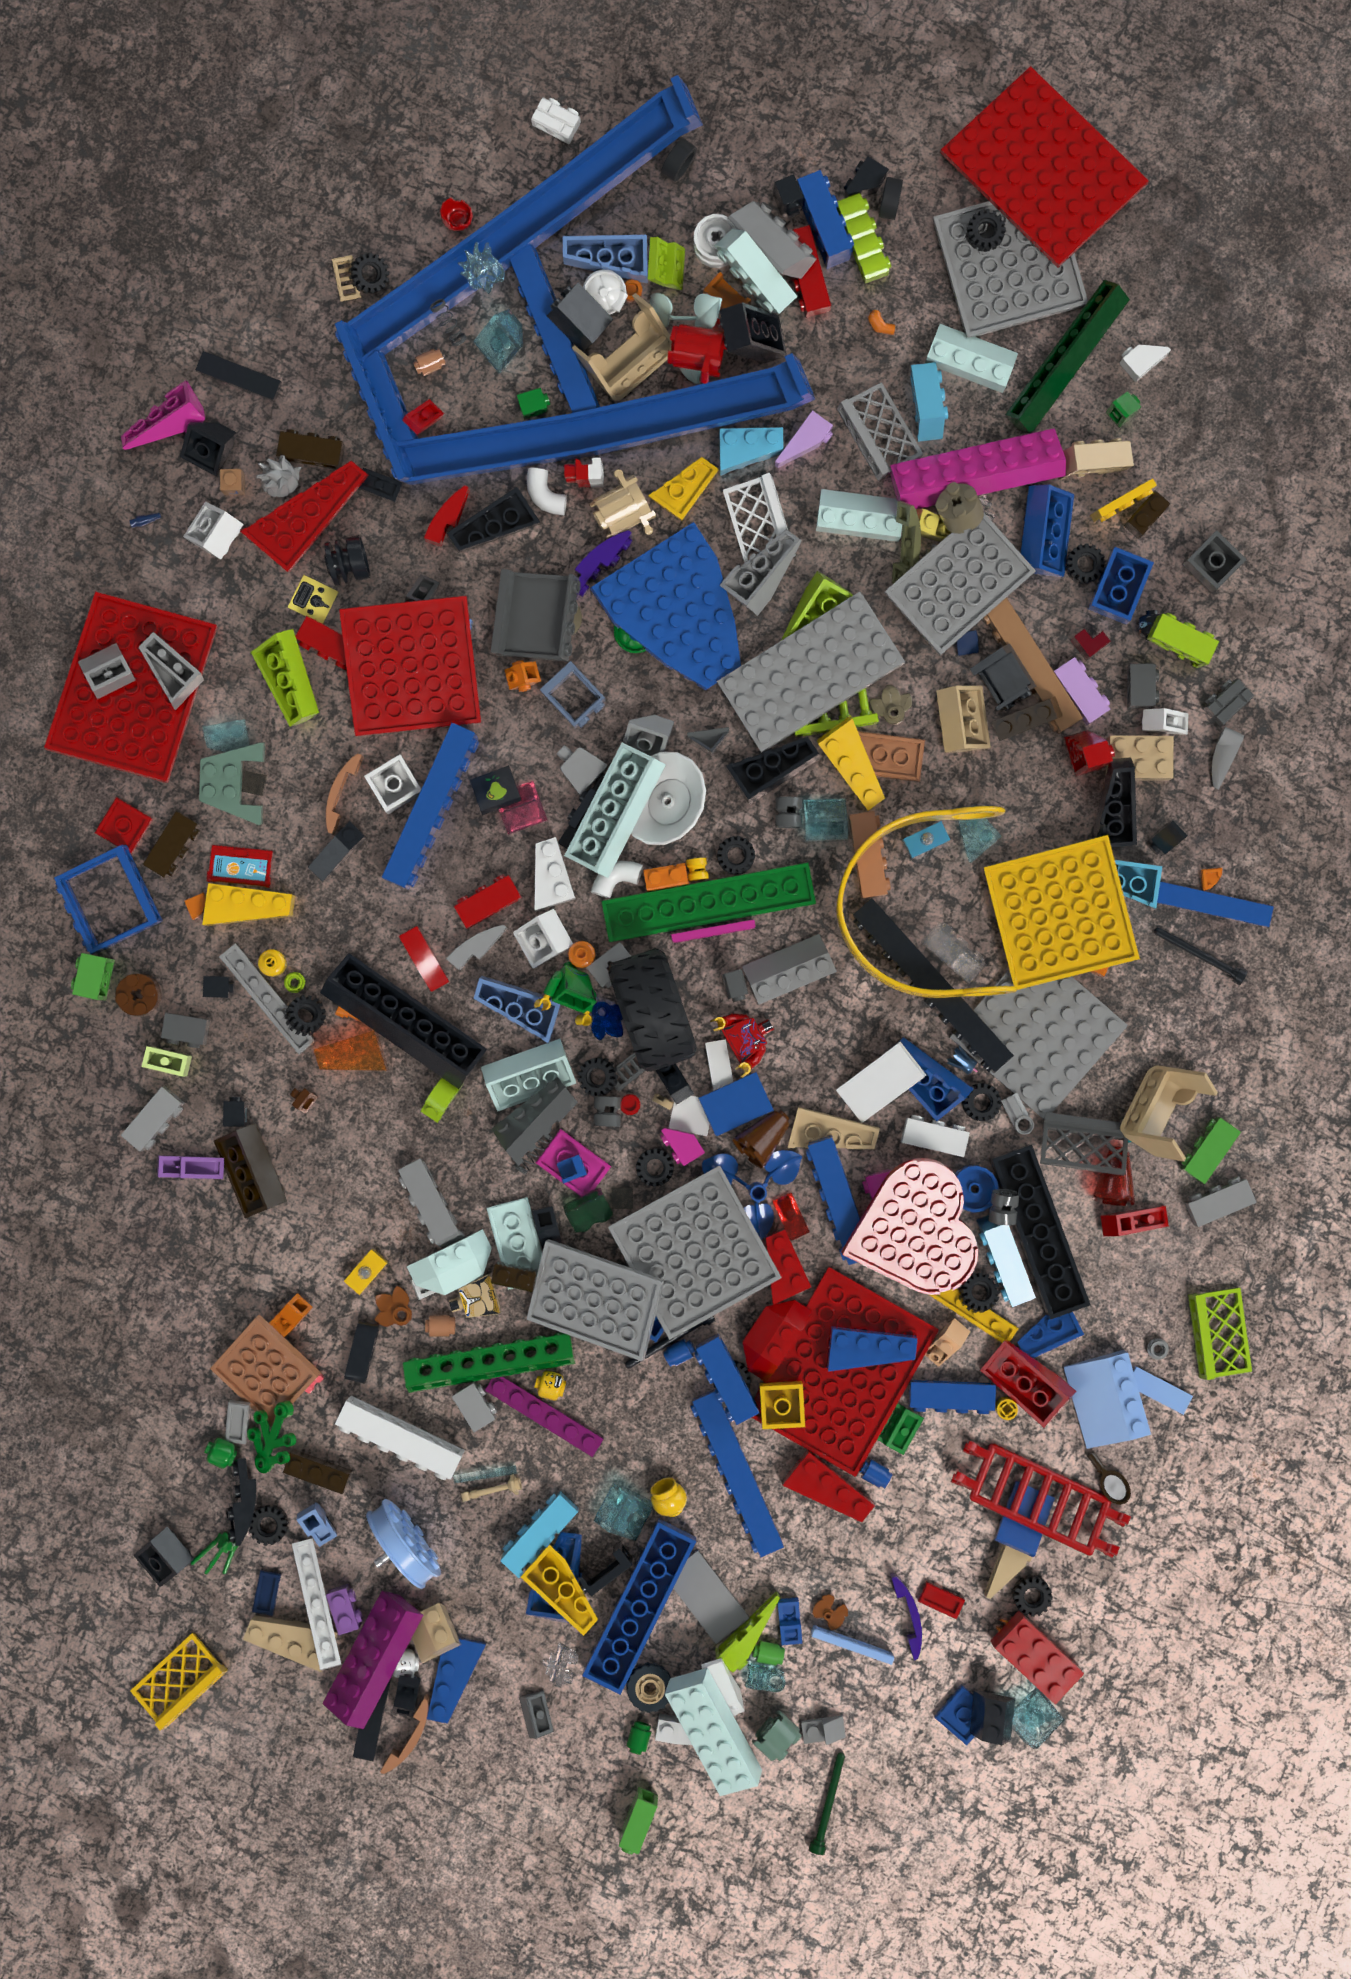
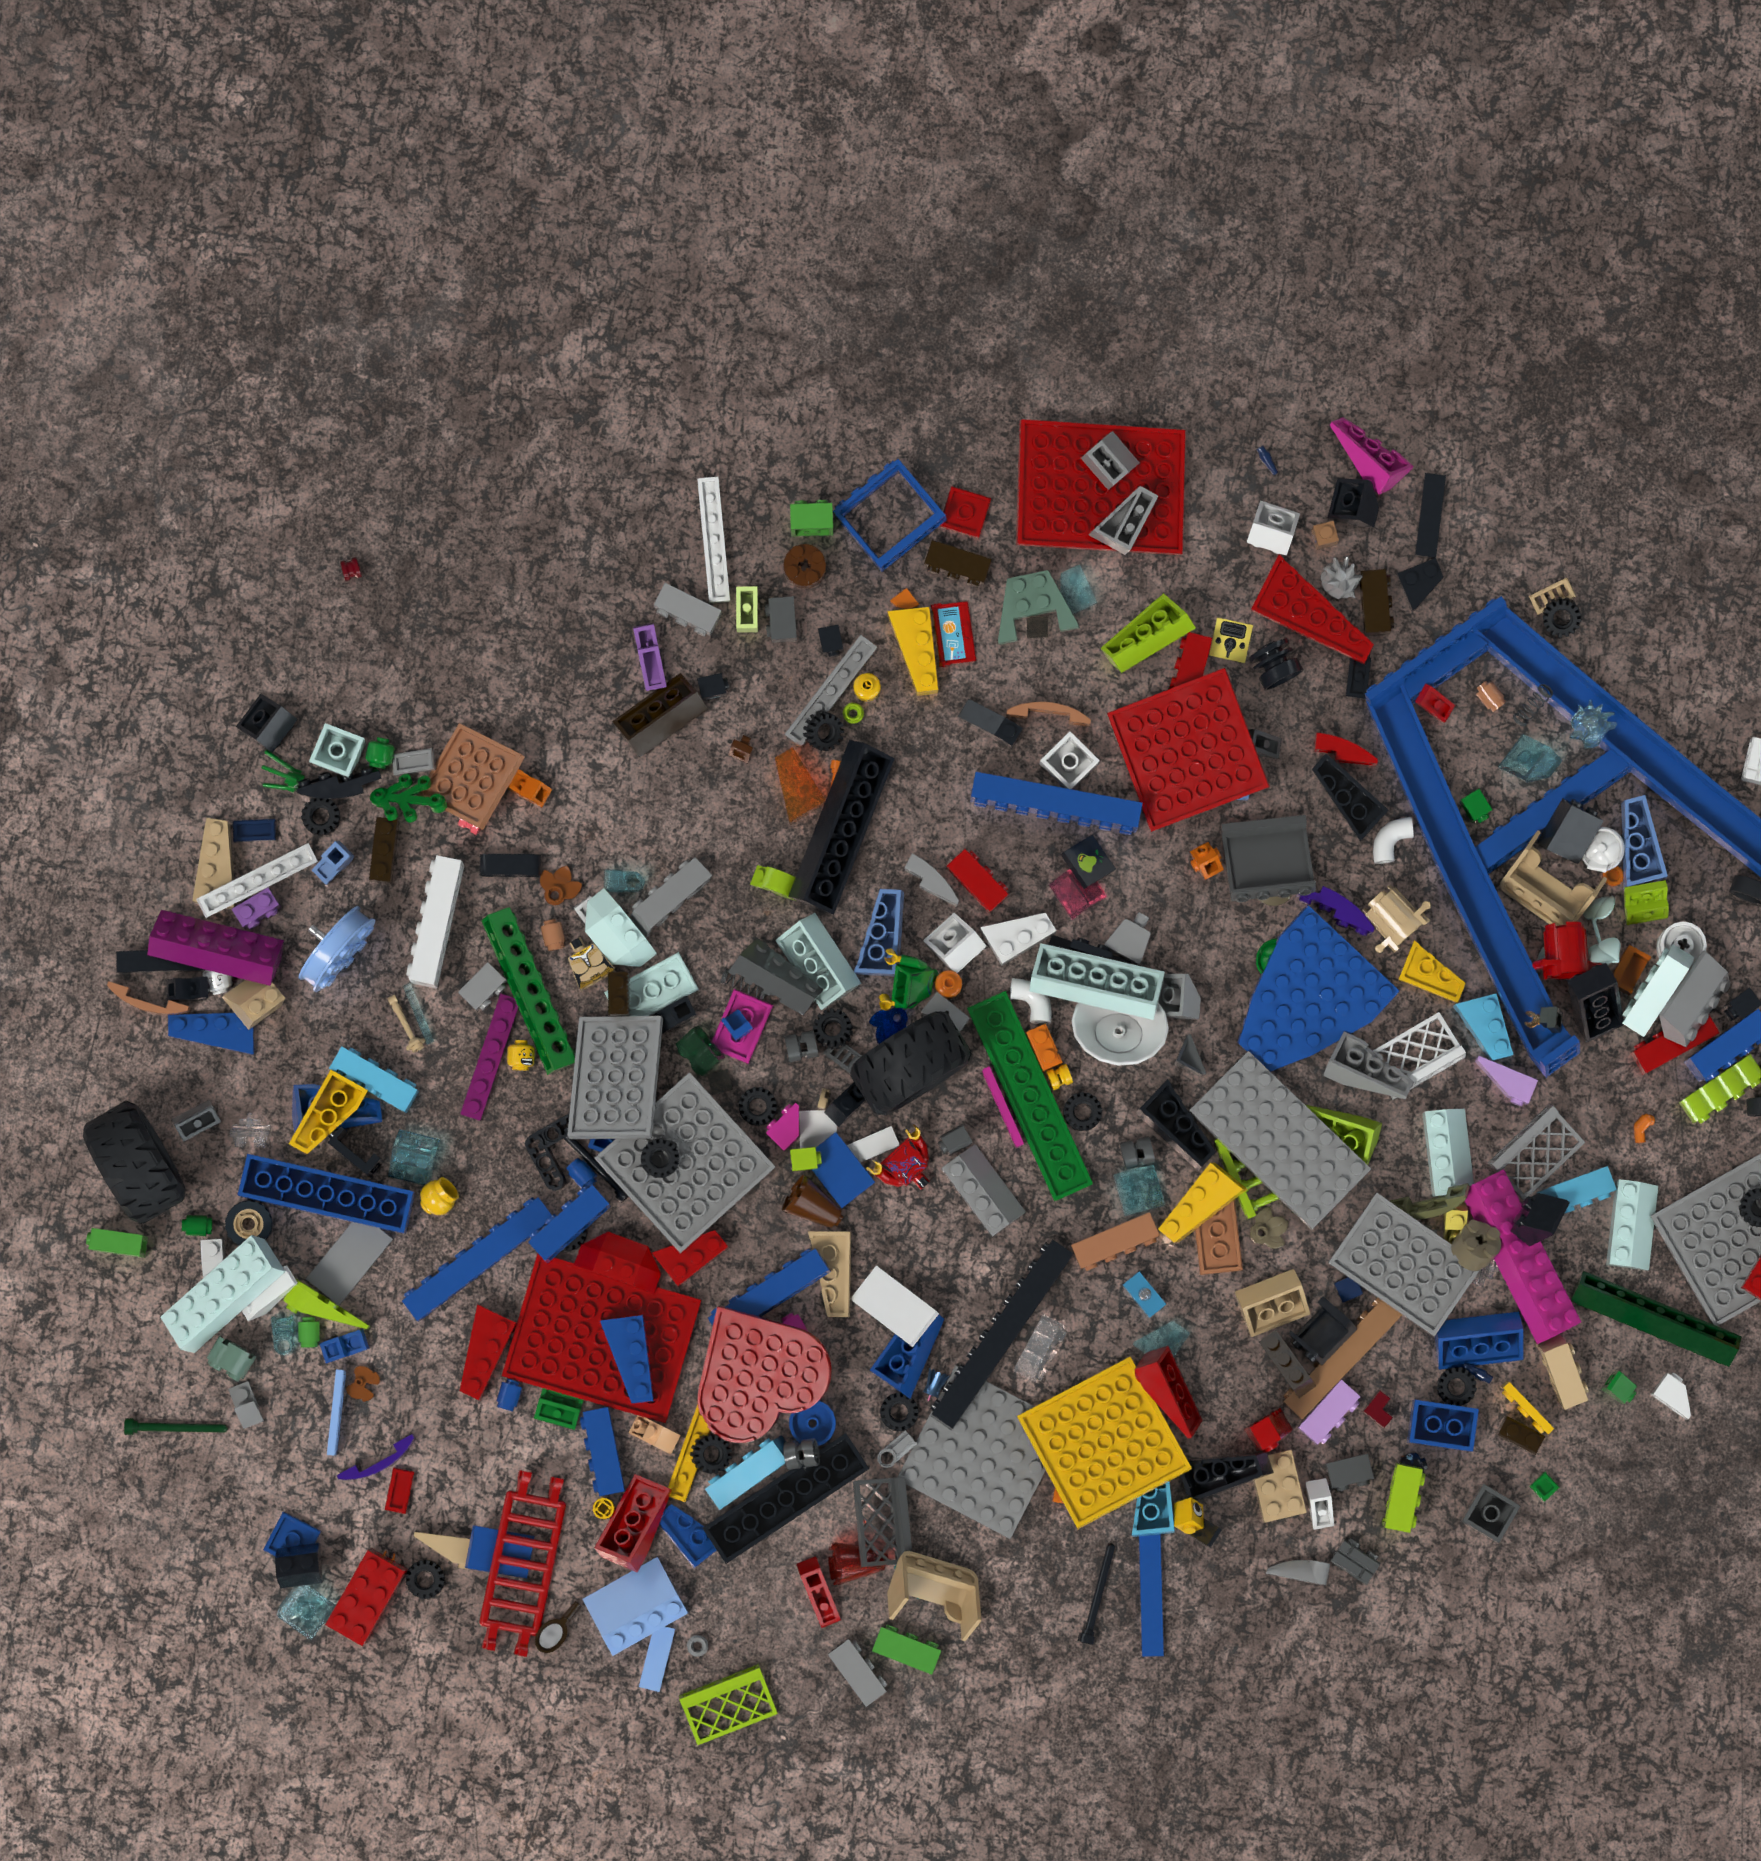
camera: 75 degrees right, 5 degrees down
yellow fence [130,1633,228,1731] -> none
yellow piece [344,1248,389,1295] -> none
red slope [399,926,450,992] -> none
red hair [440,198,473,231] -> none
sand blue window [540,661,606,729] -> none
hips [564,458,604,488] -> none
red tile [621,1094,641,1115] -> none
blue plant [702,1150,802,1240] -> none
yellow brick [759,1381,805,1429] -> none
clear red slope [772,1193,810,1241] -> none
yellow piece [836,806,1017,998] -> none
white brick [901,1115,970,1157] -> none
orange tile [1200,868,1222,891] -> none
none -> black tyre [83,1101,186,1224]
none -> light aqua slope [309,723,366,778]
none -> dark red wheel [340,557,362,582]
none -> black beam [525,1114,569,1191]
none -> clear light blue piece [603,870,645,892]
none -> black tyre [641,1139,679,1178]
none -> white plate [697,477,730,604]
none -> lime brick [790,1147,822,1172]
none -> red slope [1134,1346,1203,1439]
none -> yellow brick [1173,1497,1204,1534]
none -> black wing [1396,558,1444,611]
none -> dark blue piece [1462,1363,1493,1384]
none -> black slope [1511,1193,1570,1246]
none -> pearl dark grey piece [1524,1007,1563,1033]
none -> green tile [1529,1472,1560,1502]

